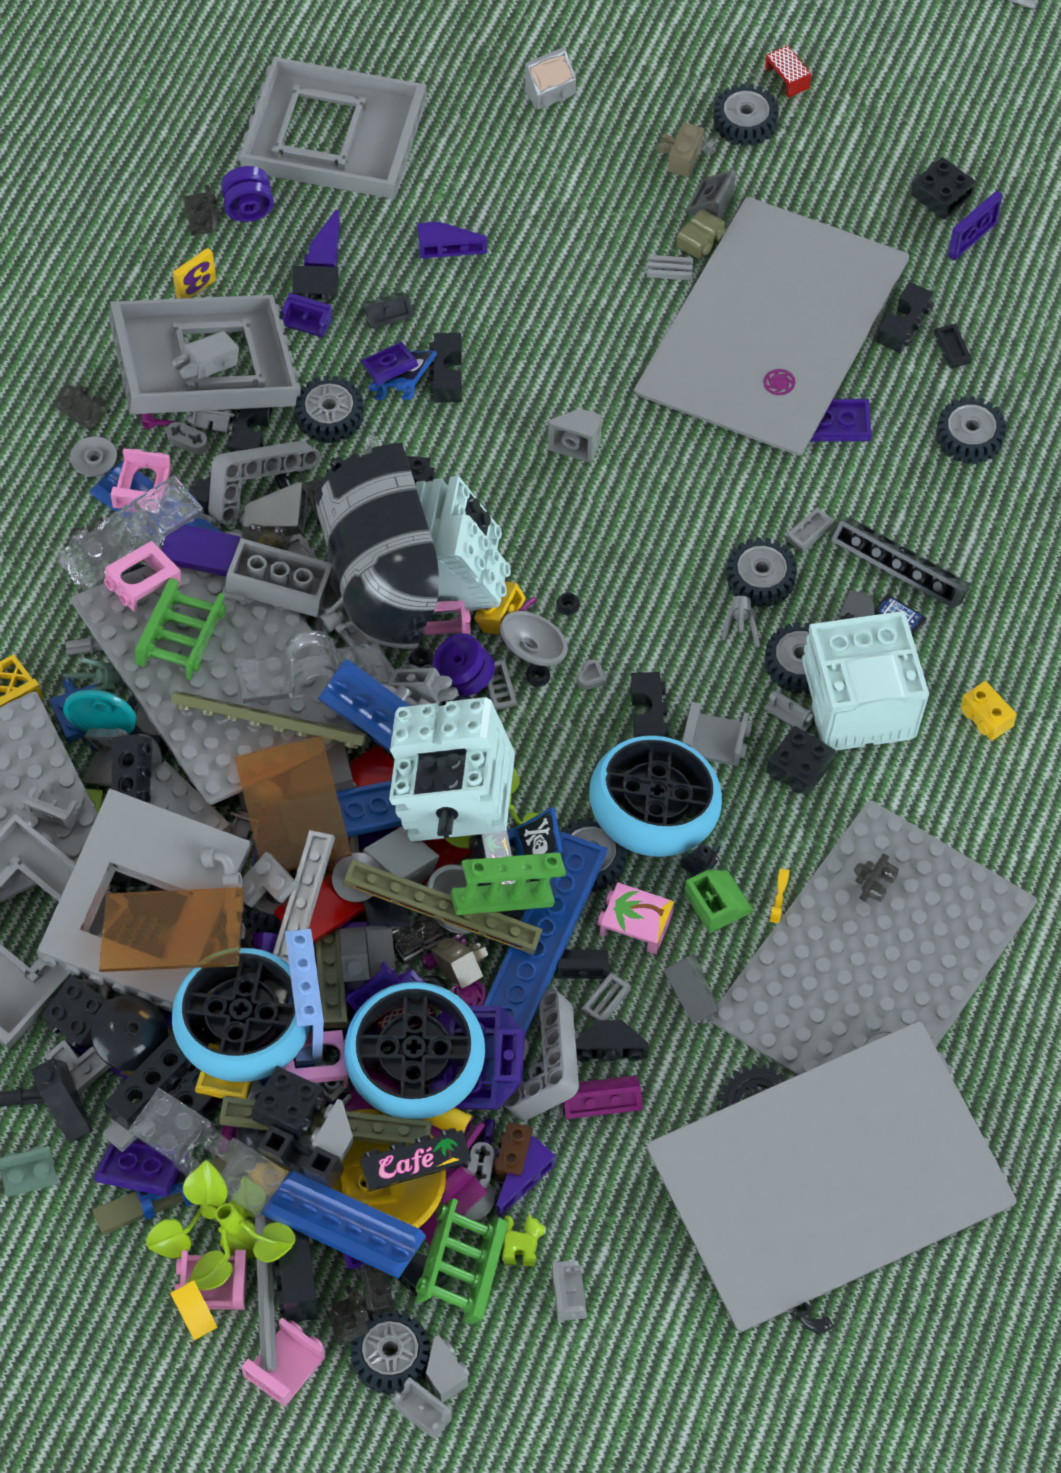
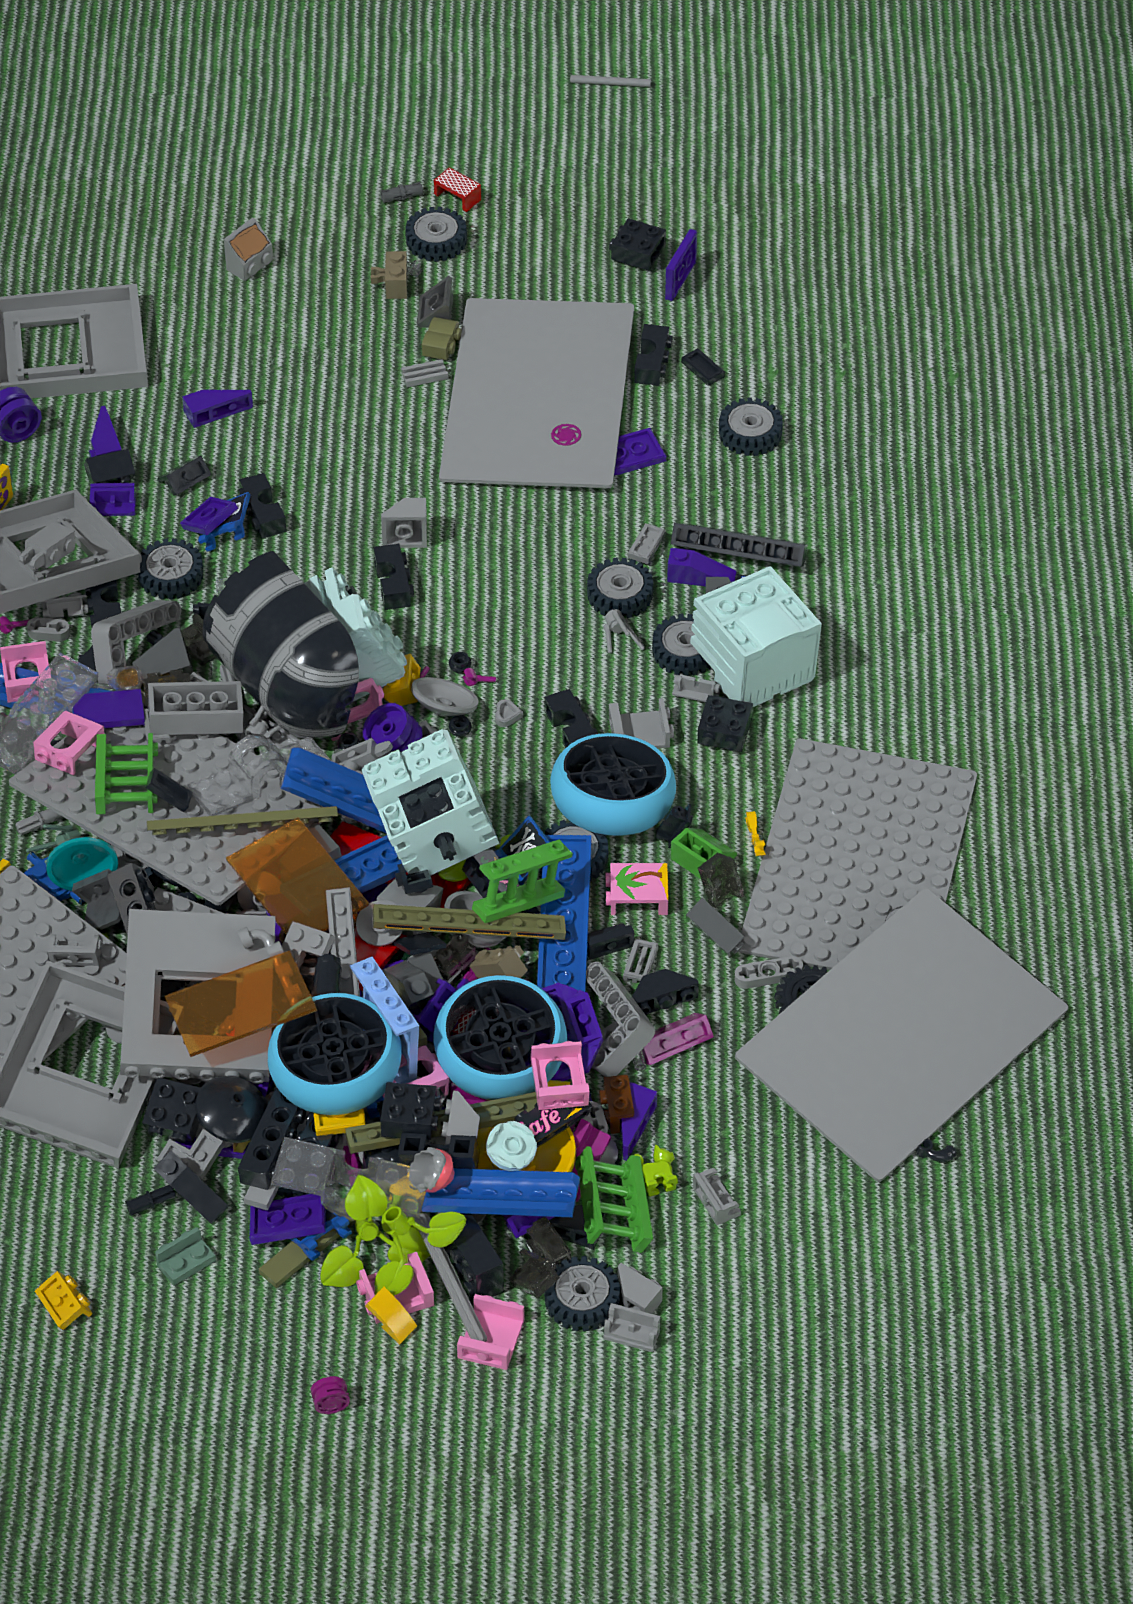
camera: 20 degrees left, 10 degrees down
clear smoke hips [854,853,899,902] -> none
yellow brick [960,680,1017,741] -> none
none -> rock [107,665,142,691]
none -> black tile [145,768,193,812]
none -> black plant [309,954,342,998]
none -> magenta wheel [310,1376,350,1414]
none -> black arch [373,543,414,610]
none -> dark grey pin [380,182,423,203]
none -> black bracket [395,863,433,894]
none -> light grey hair [409,1147,454,1193]
none -> magenta hand [463,668,496,686]
none -> light aqua tile [486,1121,537,1171]
none -> bright pink panel [531,1041,590,1110]
none -> dark purple slope [667,548,737,586]
none -> clear smoke bracket [698,852,745,908]
none -> light grey beam [734,956,803,989]

